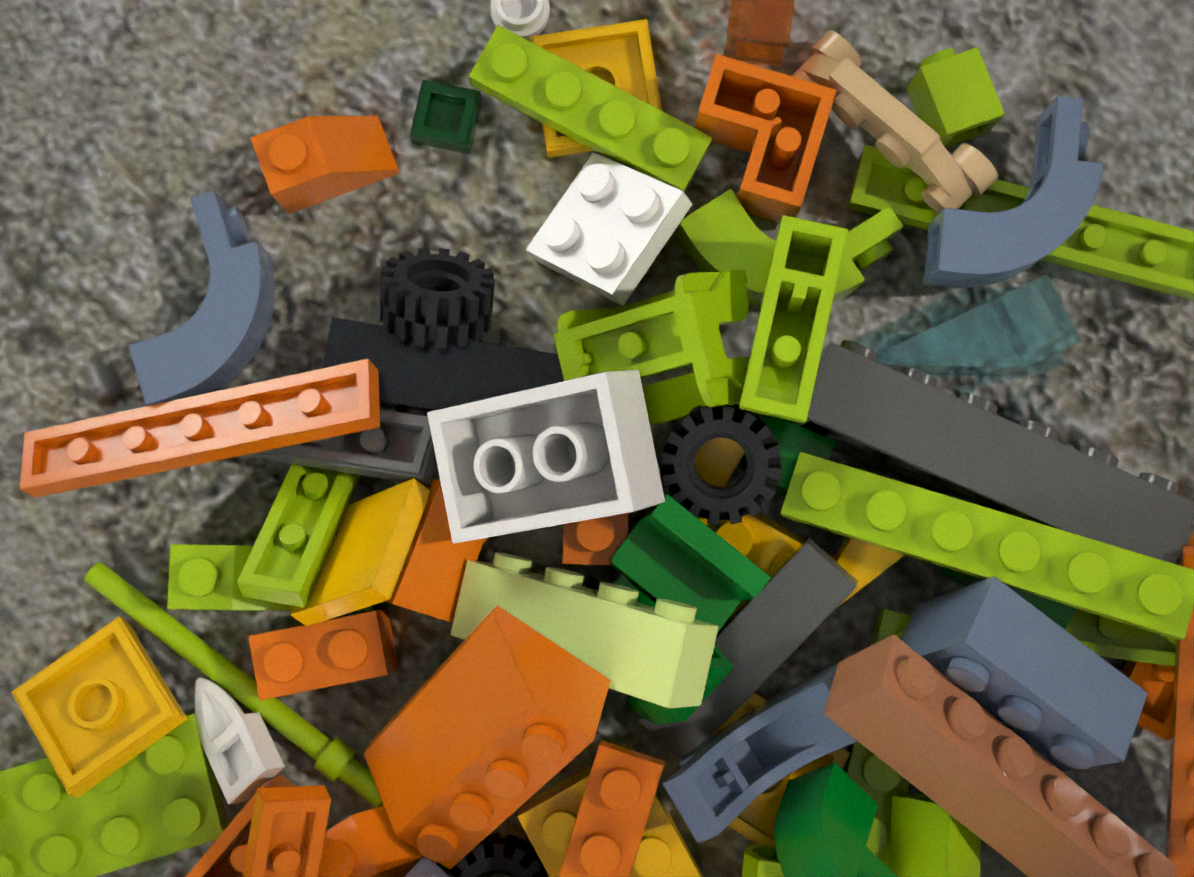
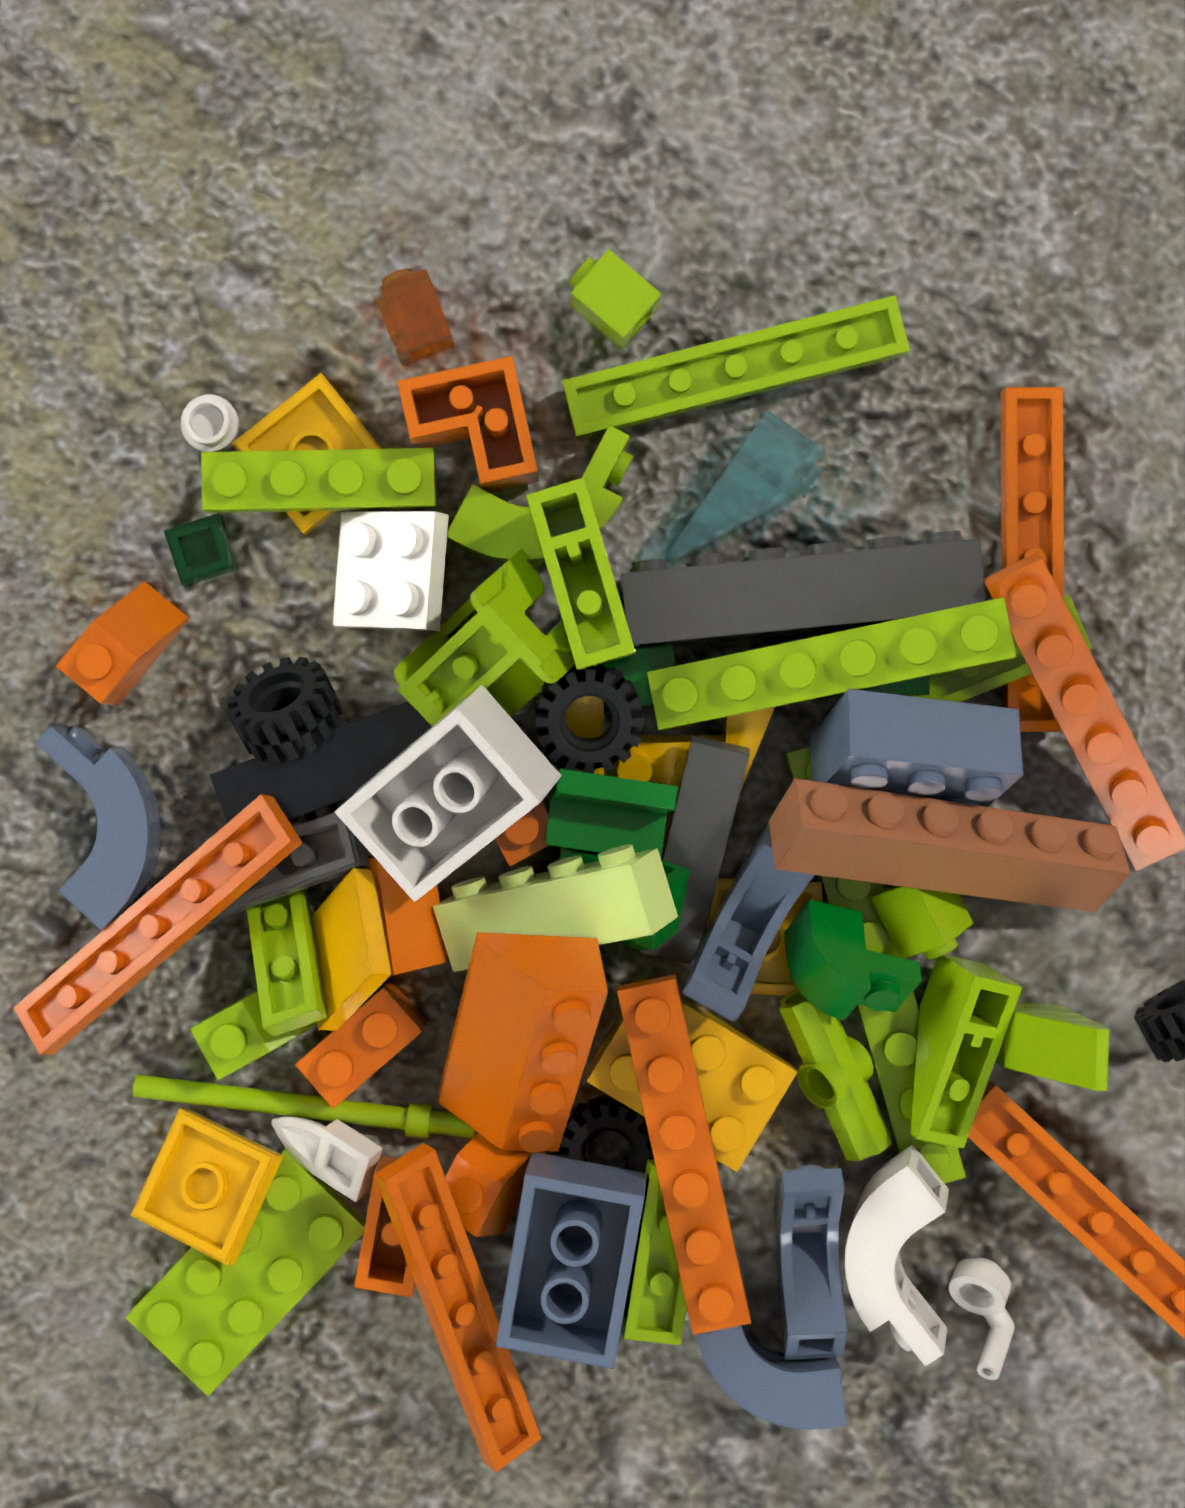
camera: 30 degrees left, 5 degrees up
tan plate [792,30,998,214] -> none
sand blue arch [923,96,1104,288] -> none

